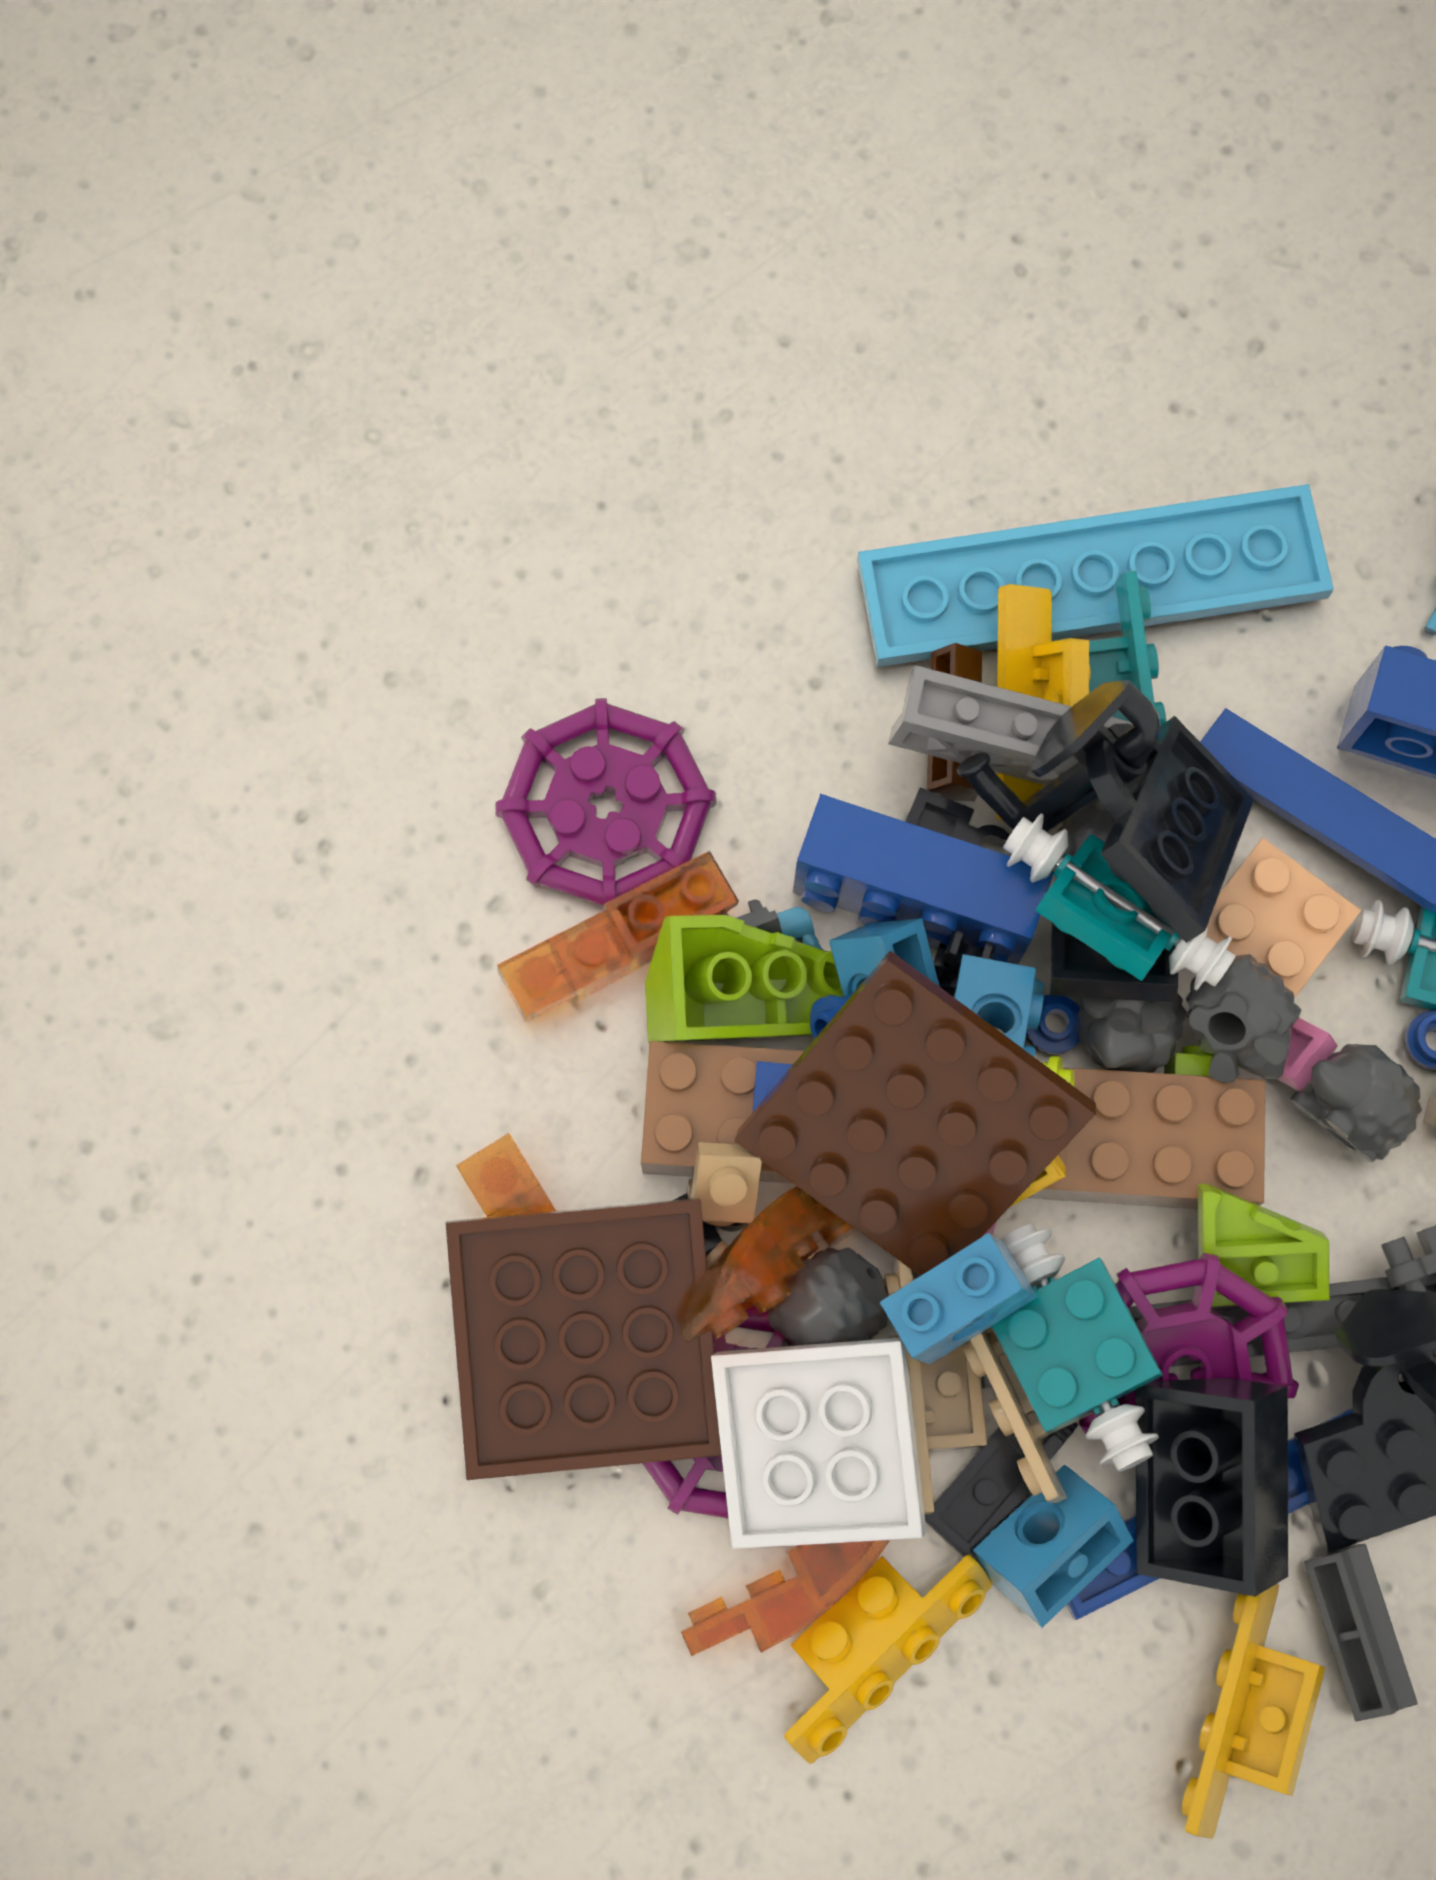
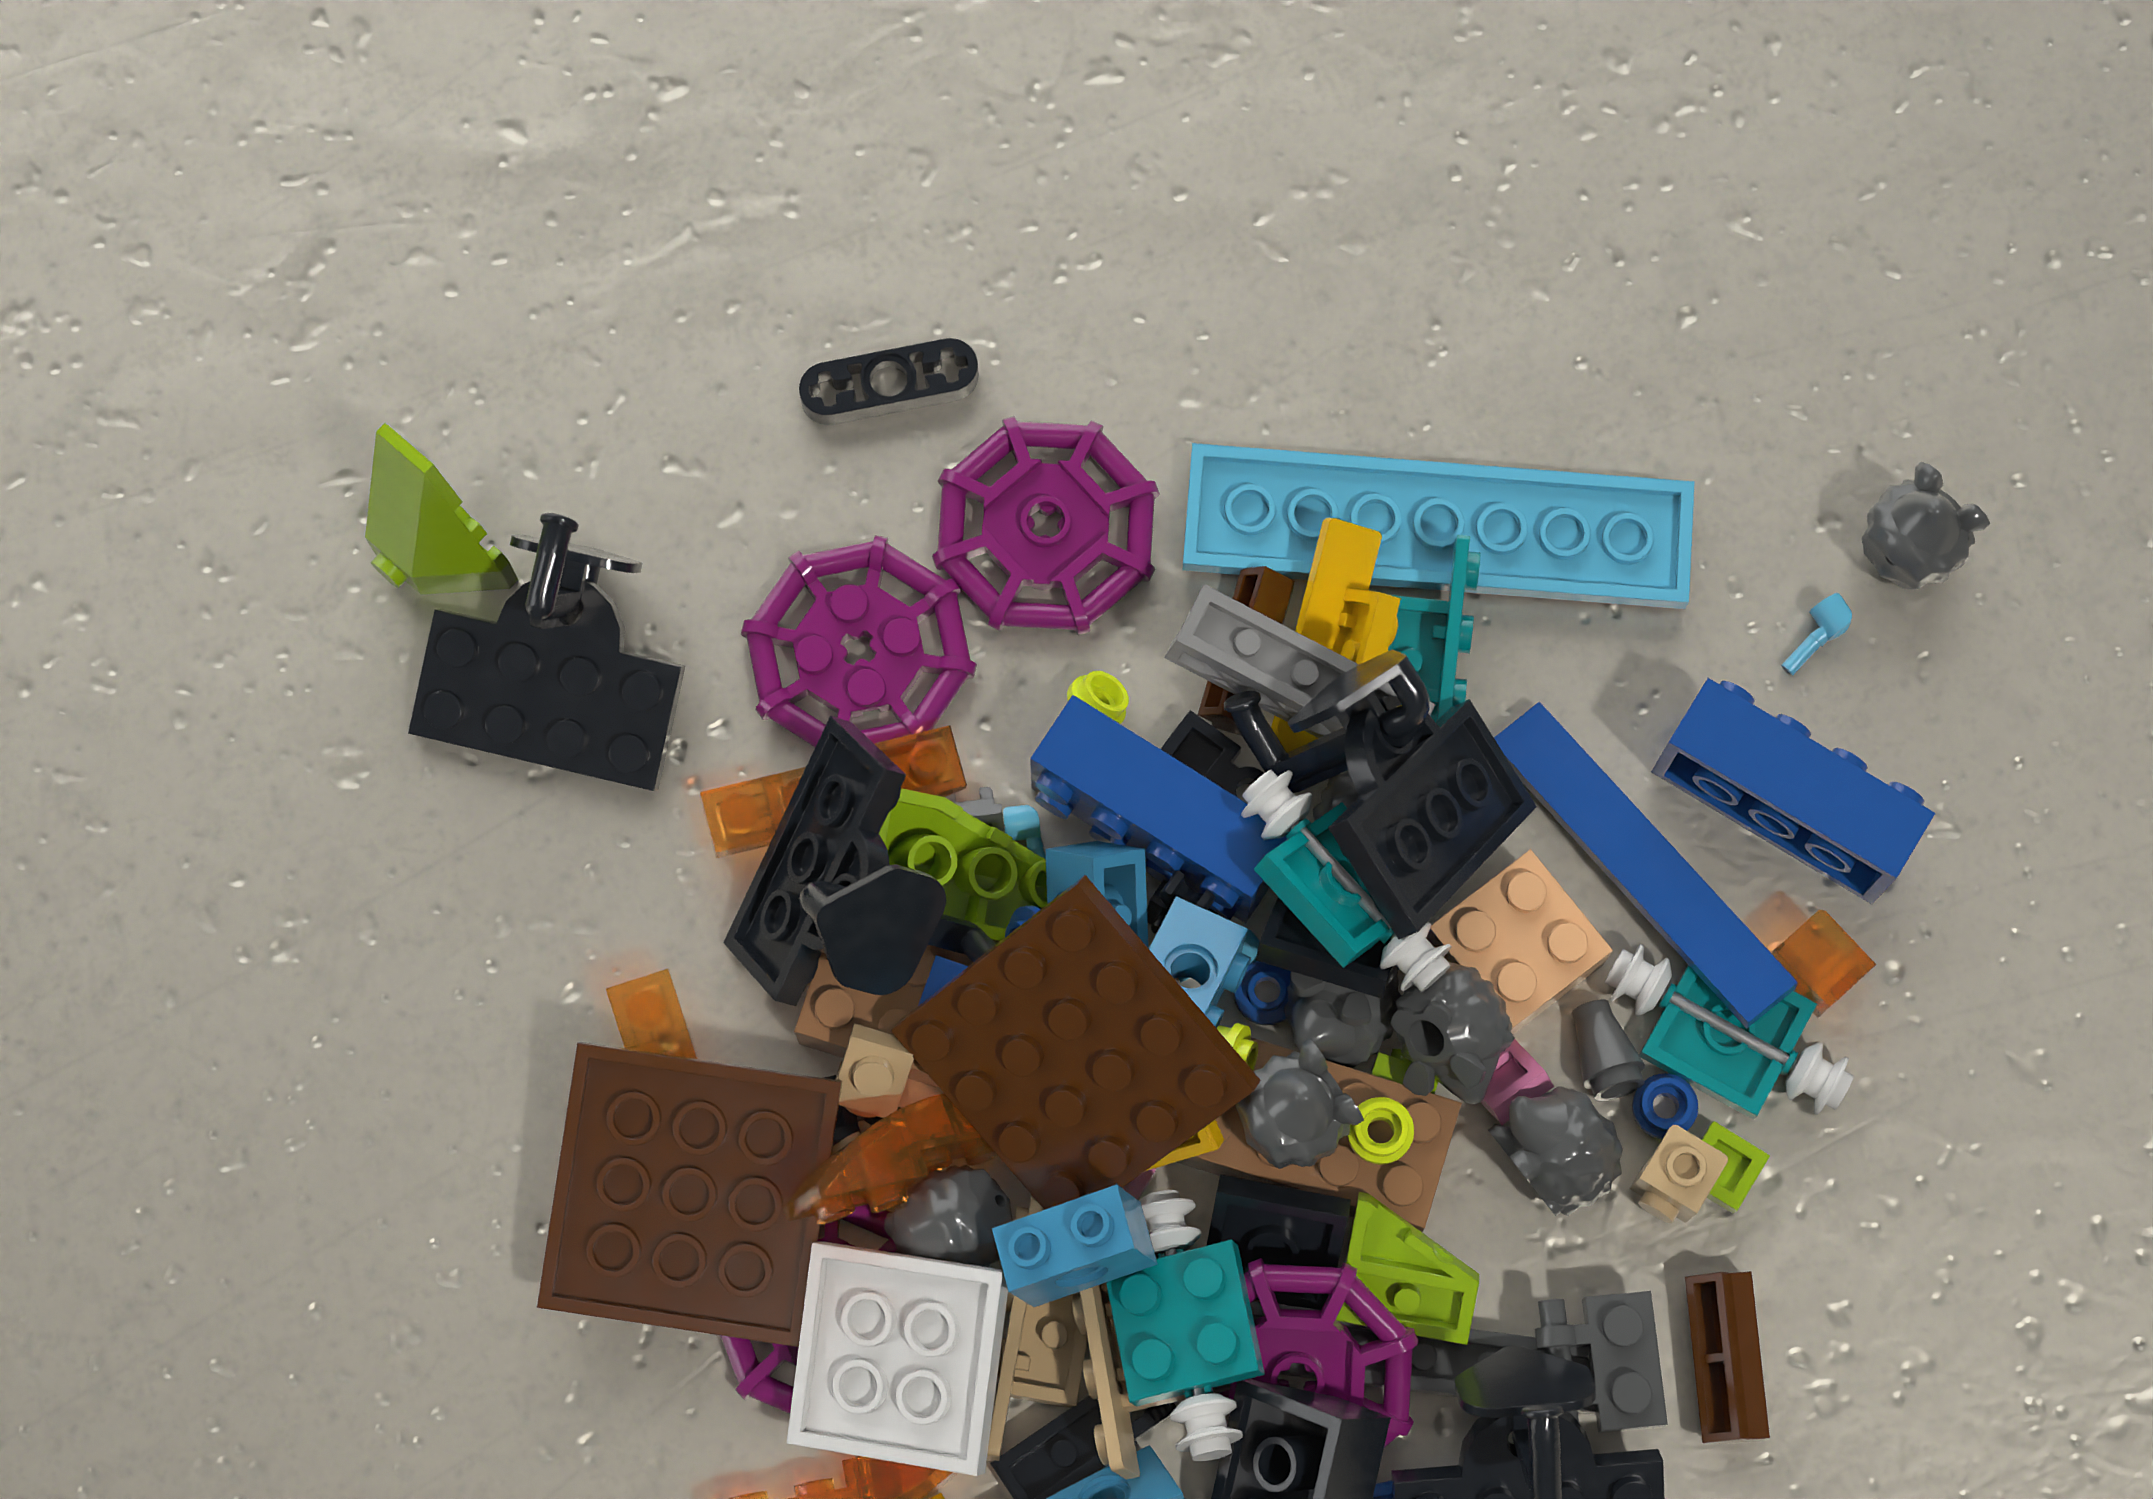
camera: 15 degrees right, 0 degrees up
none -> lime wedge [365,423,518,595]
none -> black plate [408,513,685,791]
none -> black plate [723,716,996,1006]
none -> black beam [799,338,979,425]
none -> magenta plate [932,416,1160,636]
none -> neon yellow plate [1067,671,1129,724]
none -> black plate [1206,1174,1351,1310]
none -> dark grey animal [1235,1039,1364,1169]
none -> neon yellow plate [1347,1097,1414,1165]
none -> dark grey cone [1571,999,1645,1101]

